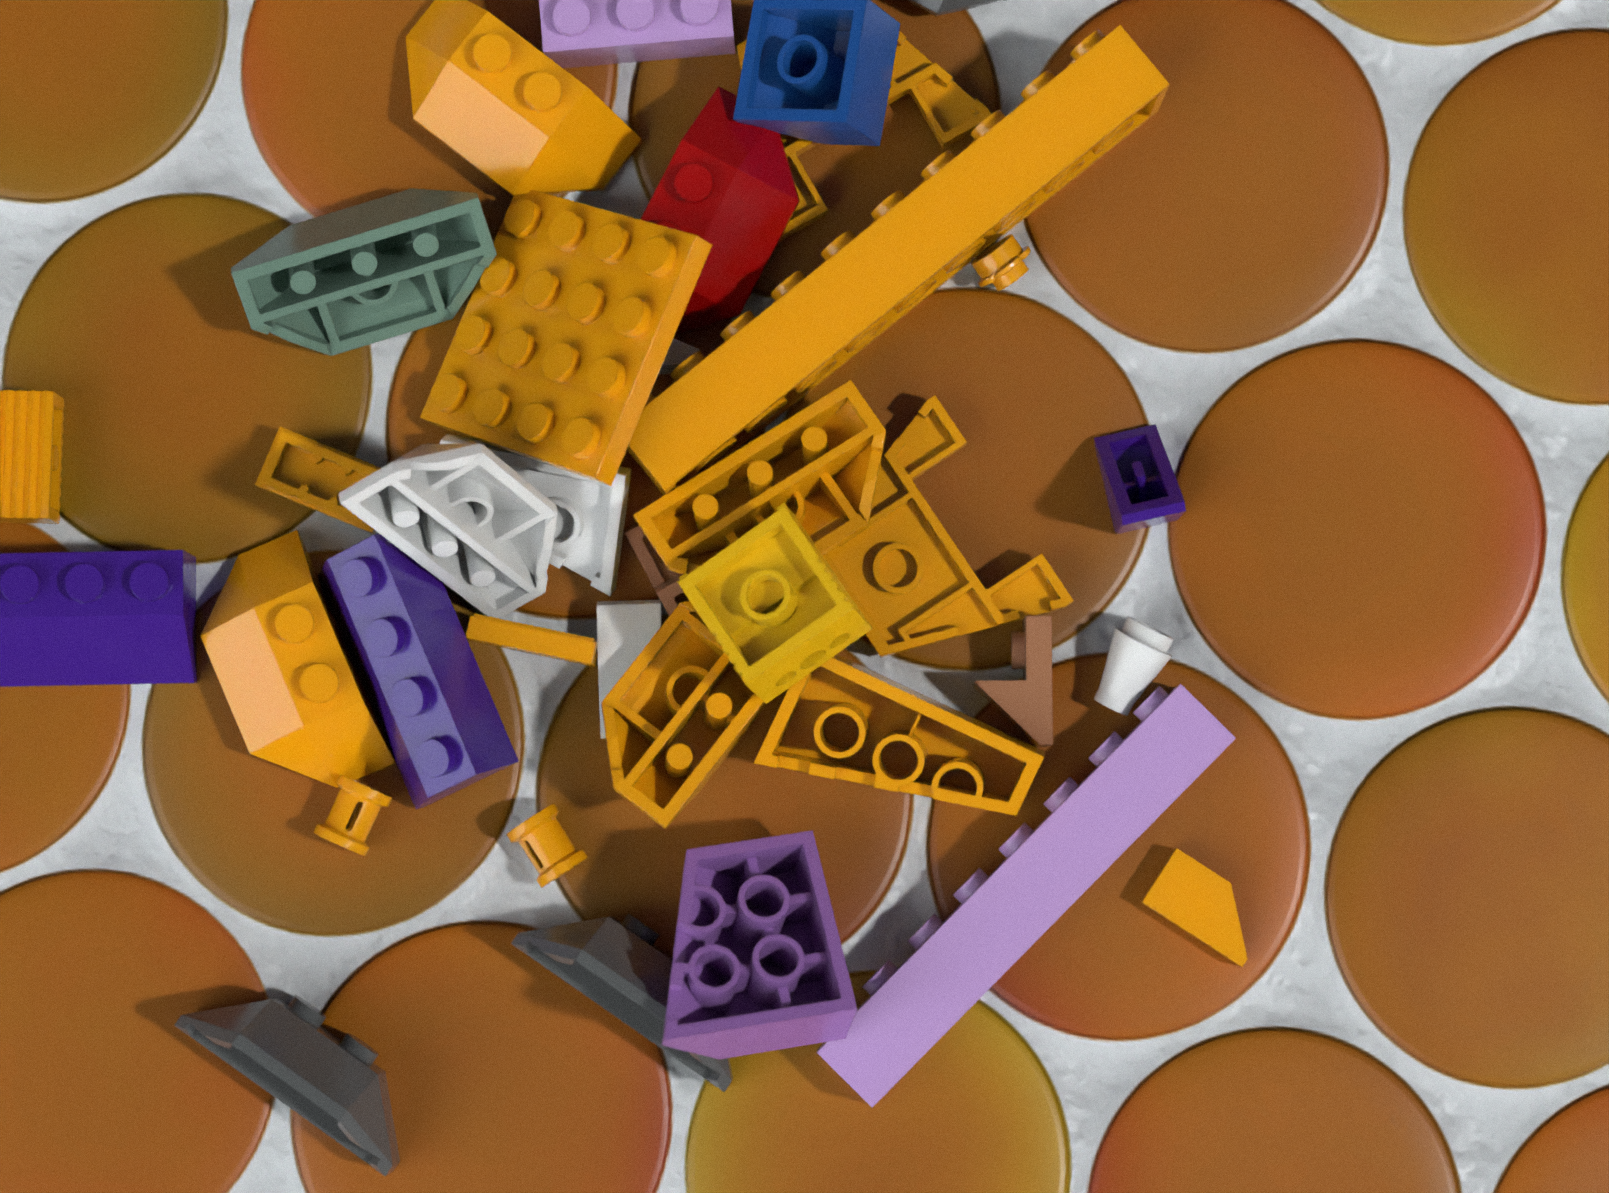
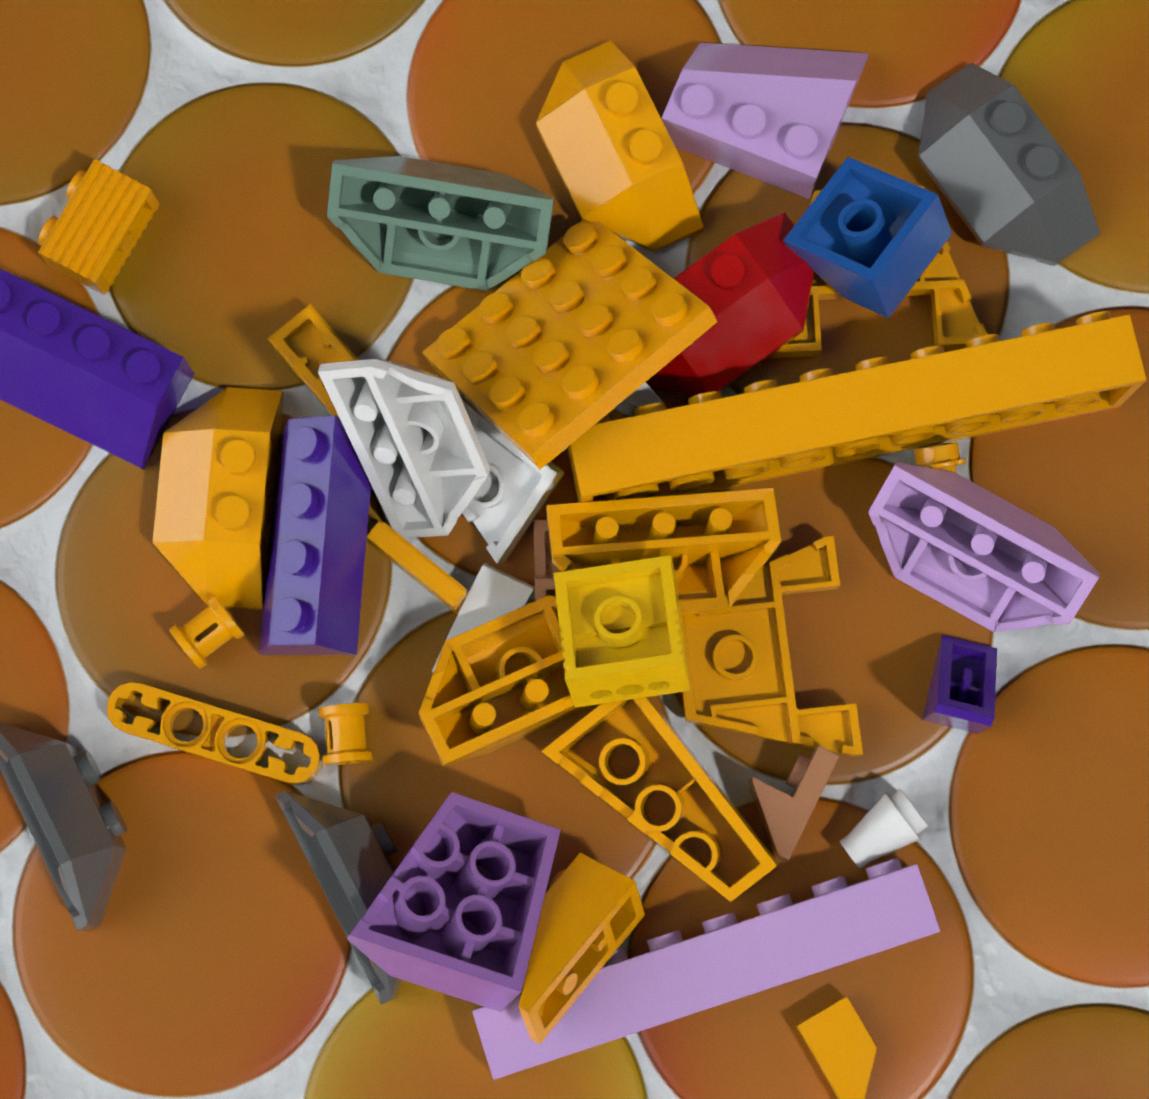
camera: 25 degrees right, 5 degrees down
none -> light orange beam [106,682,323,785]
none -> light orange slope [519,853,645,1045]
none -> lavender wedge [868,462,1100,632]

